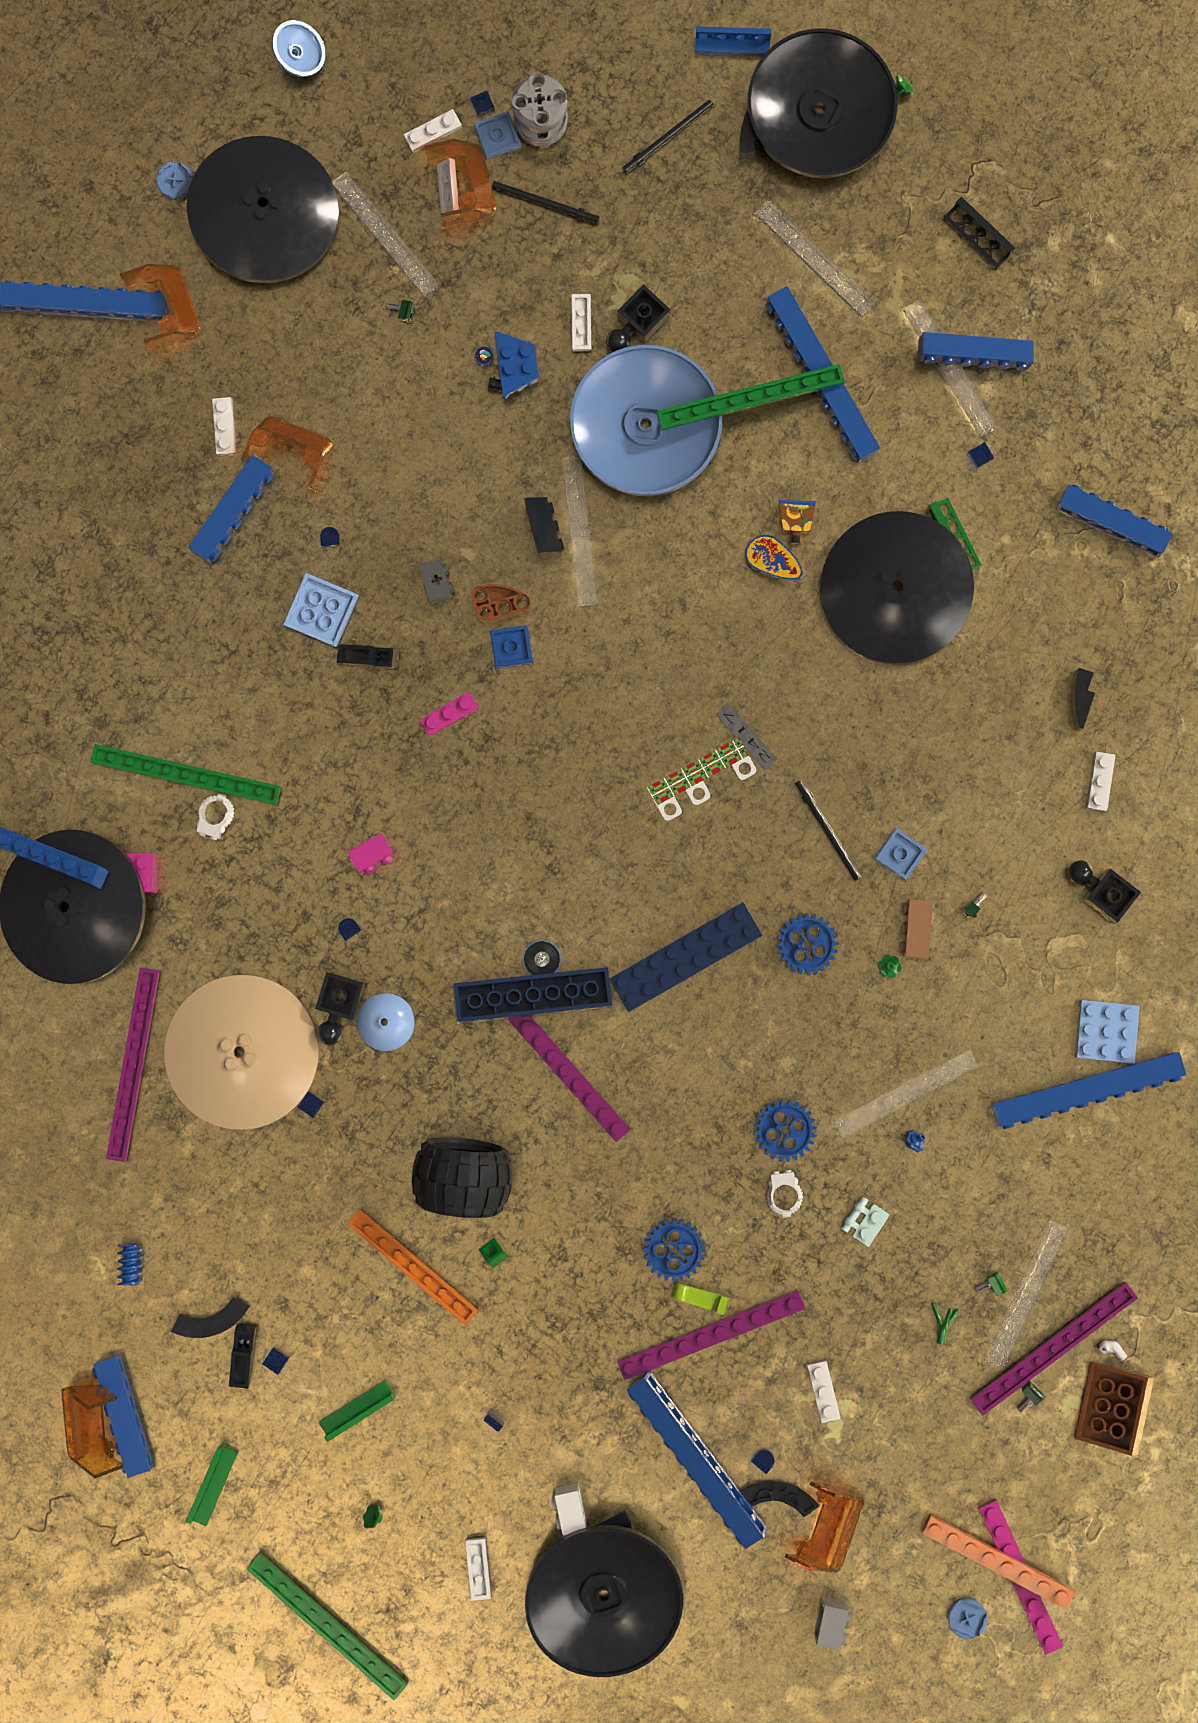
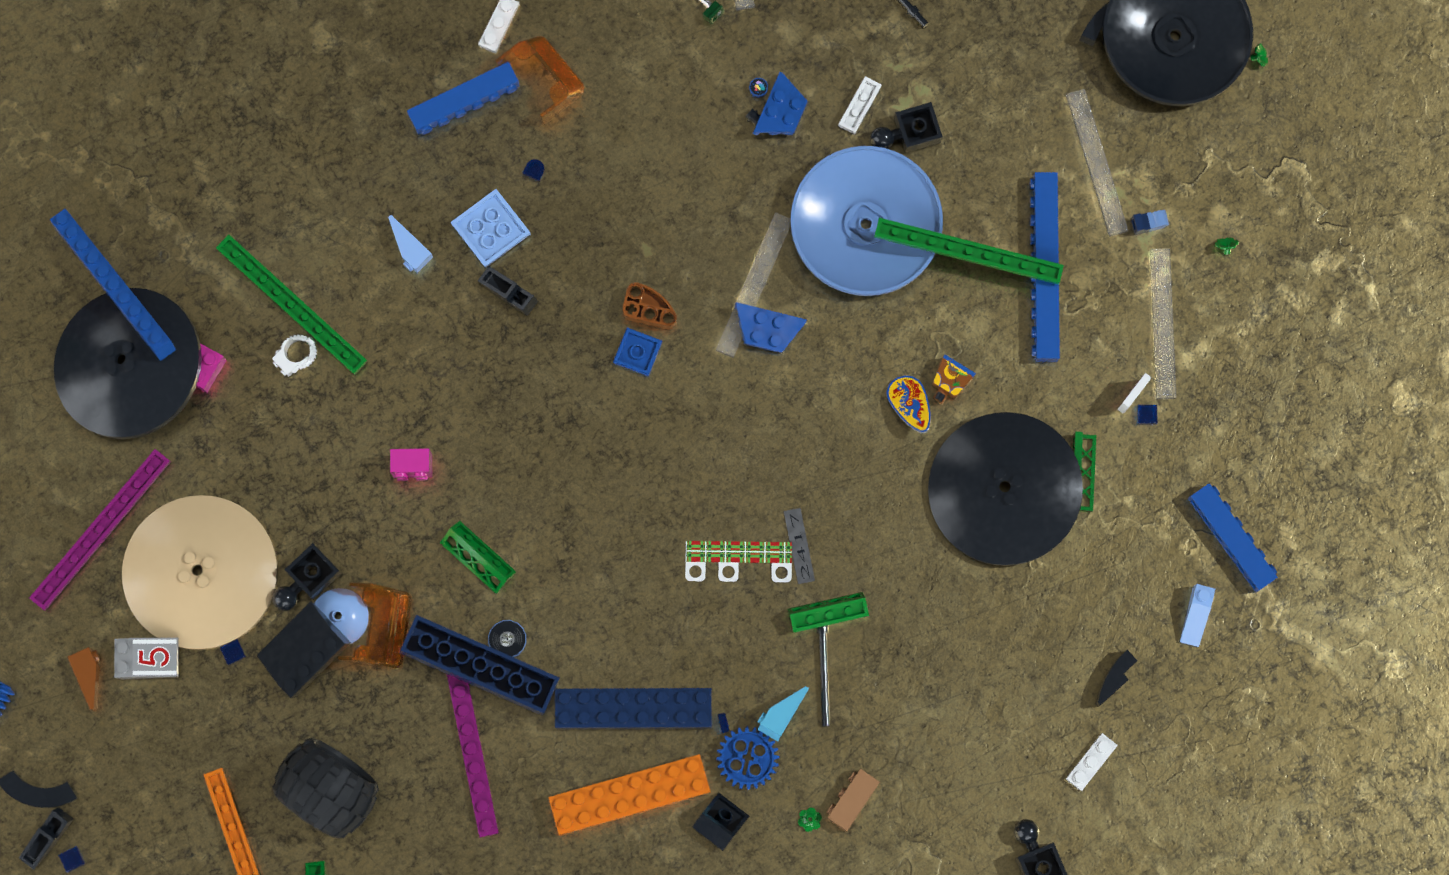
camera: 25 degrees right, 5 degrees down
clear blue tile [338,918,362,941] -> none
dark grey brick [419,559,454,605] -> none
dark pink plate [420,692,479,737] -> none
black slope [524,497,564,561] -> none
medium blue tile [874,828,928,881] -> none
blue brick [918,332,1034,371] -> none
black fence [943,197,1015,270] -> none
dark green piece [961,892,987,919] -> none
none -> dark orange slope [67,647,101,711]
none -> light grey slope [114,638,179,680]
none -> black slope [257,601,351,698]
none -> clear orange windscreen [338,583,411,669]
none -> light blue slope [388,215,433,273]
none -> green fence [440,521,516,594]
none -> orange brick [549,754,710,836]
none -> black slope [692,792,749,851]
none -> clear blue tile [717,713,729,734]
none -> blue wing [735,302,807,353]
none -> medium azure slope [758,686,809,741]
none -> green fence [787,592,869,633]
none -> white tile [1117,373,1151,414]
none -> leg [1131,210,1169,235]
none -> light blue slope [1180,584,1215,647]
none -> green plant [1215,238,1239,255]

